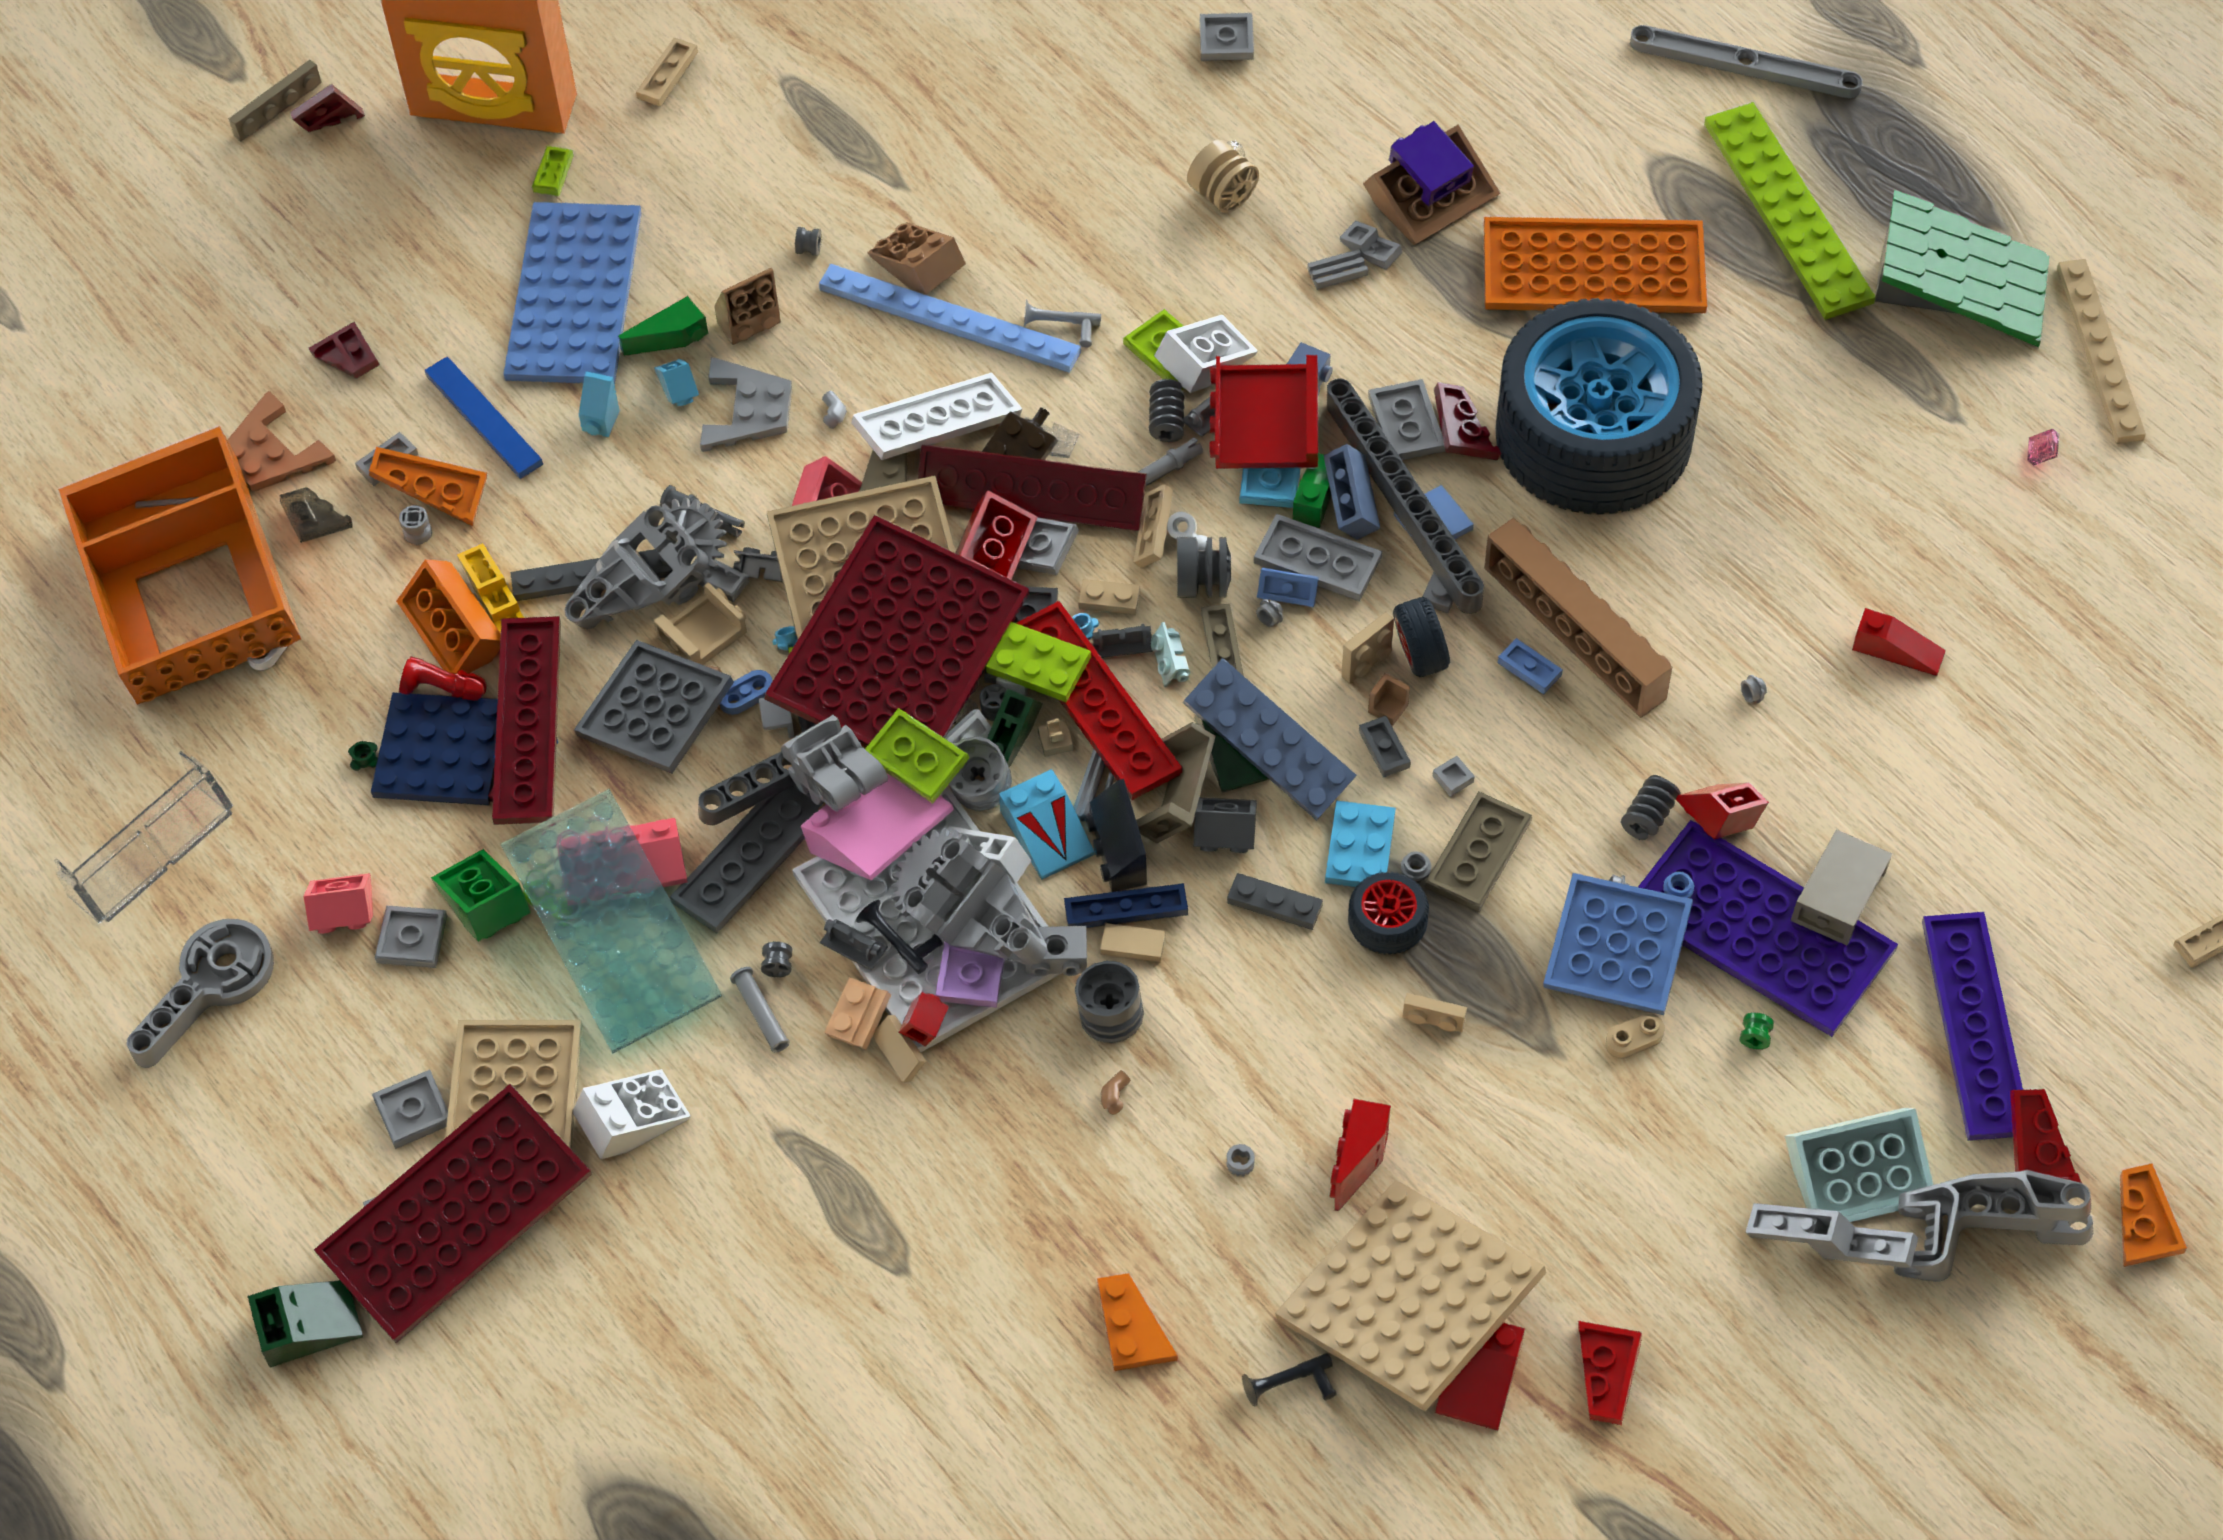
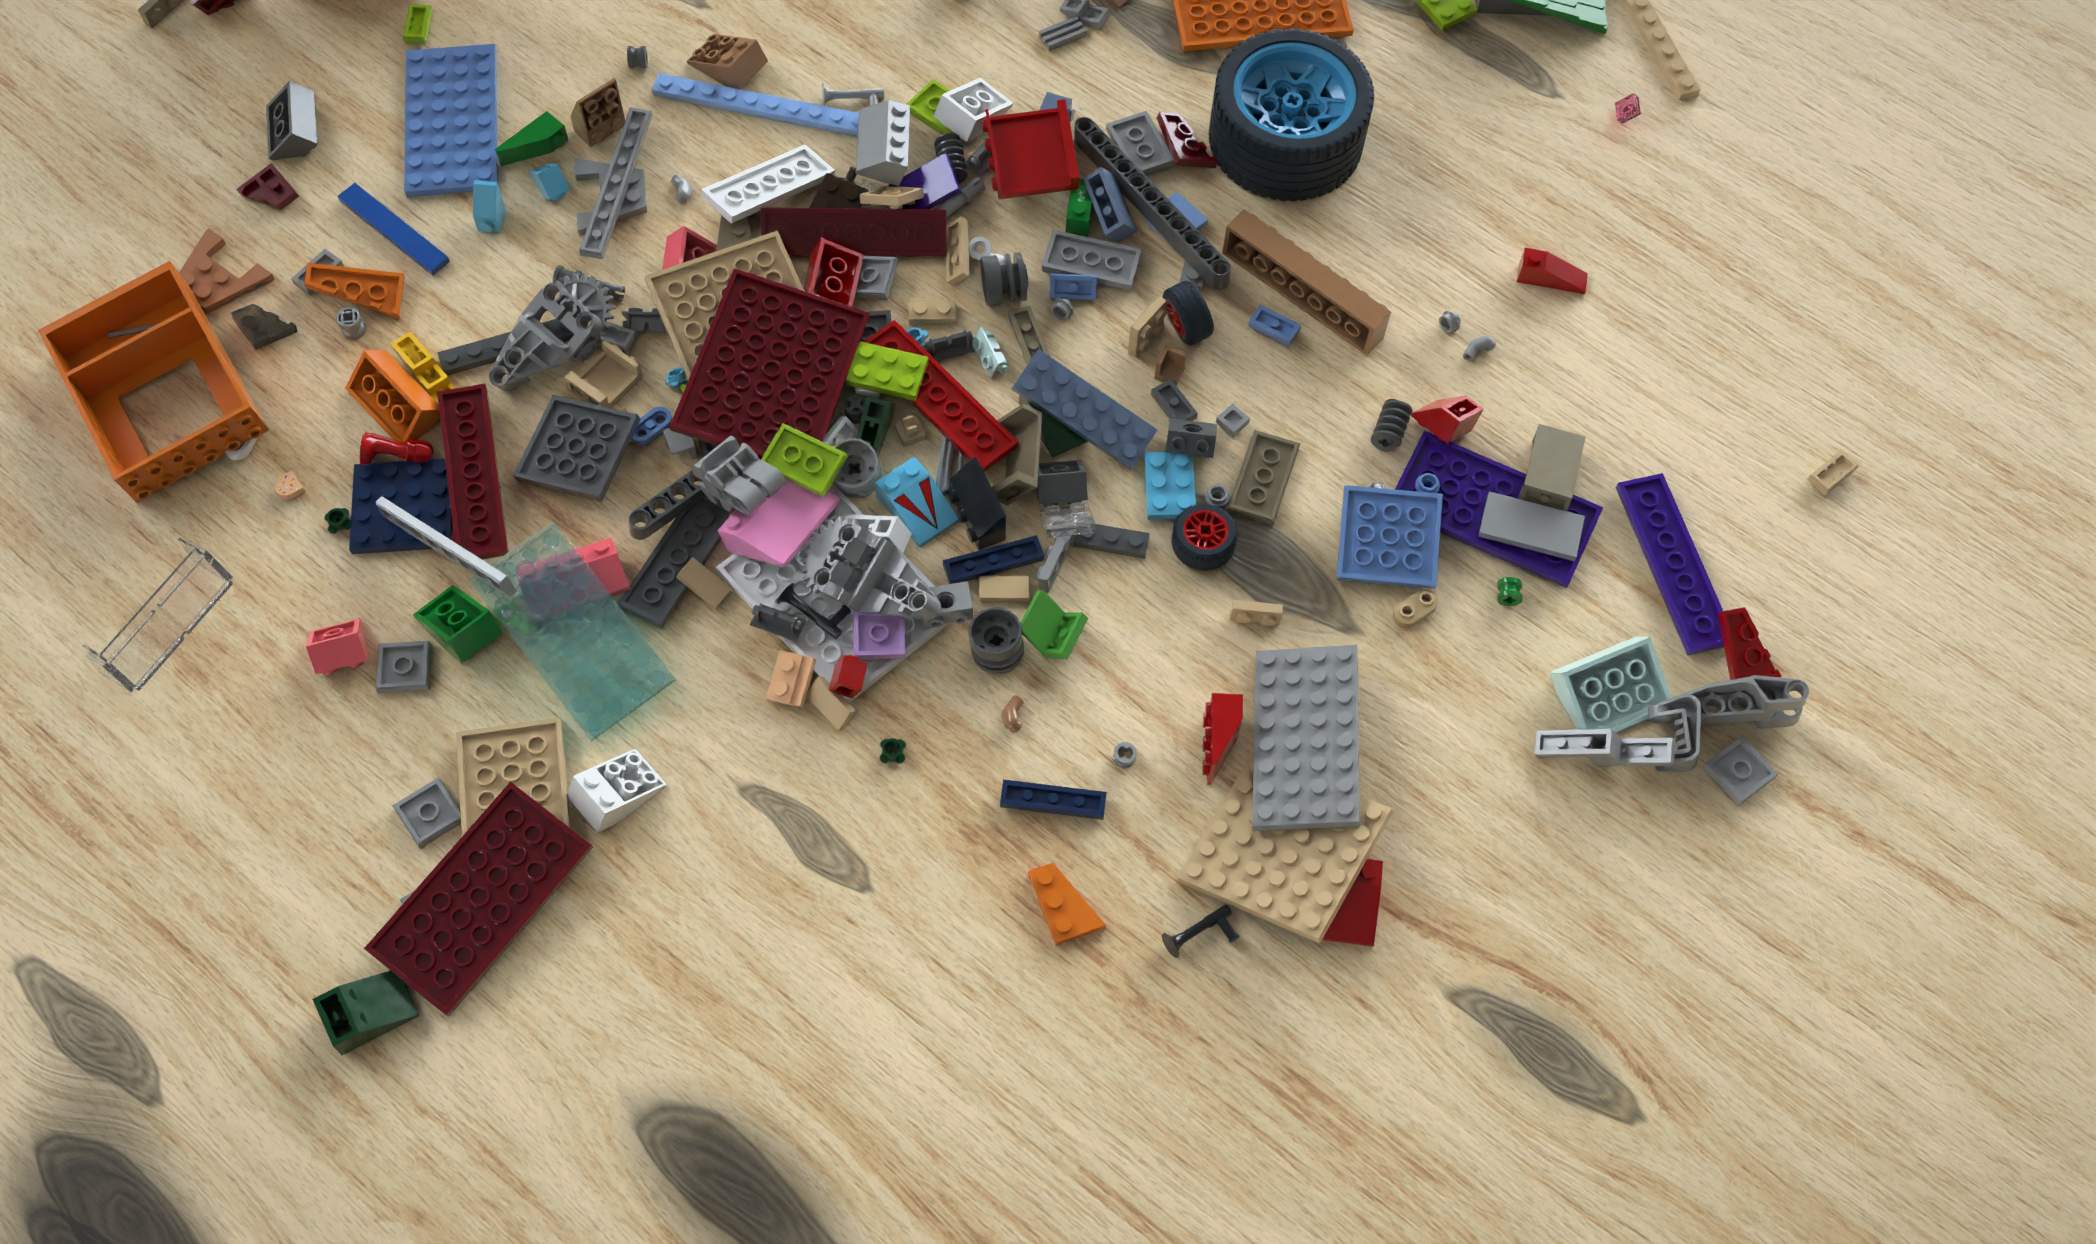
camera: 15 degrees left, 5 degrees up
light grey beam [127,919,274,1068] -> none
light grey pin [730,967,790,1053] -> none
dark grey wheel [761,942,793,977] -> none
medium azure plate [1239,468,1301,508] -> none
red wing [1578,1321,1642,1425] -> none
orange wing [2120,1163,2187,1267] -> none
none -> dark grey slope [266,81,318,160]
none -> light nougat tile [274,470,305,499]
none -> light grey tile [376,496,517,597]
none -> light grey tile [579,107,653,259]
none -> tan tile [676,557,732,609]
none -> light grey slope [856,100,910,186]
none -> tan plate [860,186,924,209]
none -> dark green plate [880,738,906,764]
none -> tile [888,153,961,209]
none -> dark blue plate [1000,779,1107,820]
none -> bright green bracket [1018,590,1088,659]
none -> light grey hinge [1036,526,1074,593]
none -> clear plate [1040,502,1096,539]
none -> dark grey brick [1165,418,1217,458]
none -> light grey plate [1253,645,1360,831]
none -> light grey arm [1463,335,1496,361]
none -> light grey tile [1478,492,1585,561]
none -> light grey plate [1703,736,1778,806]

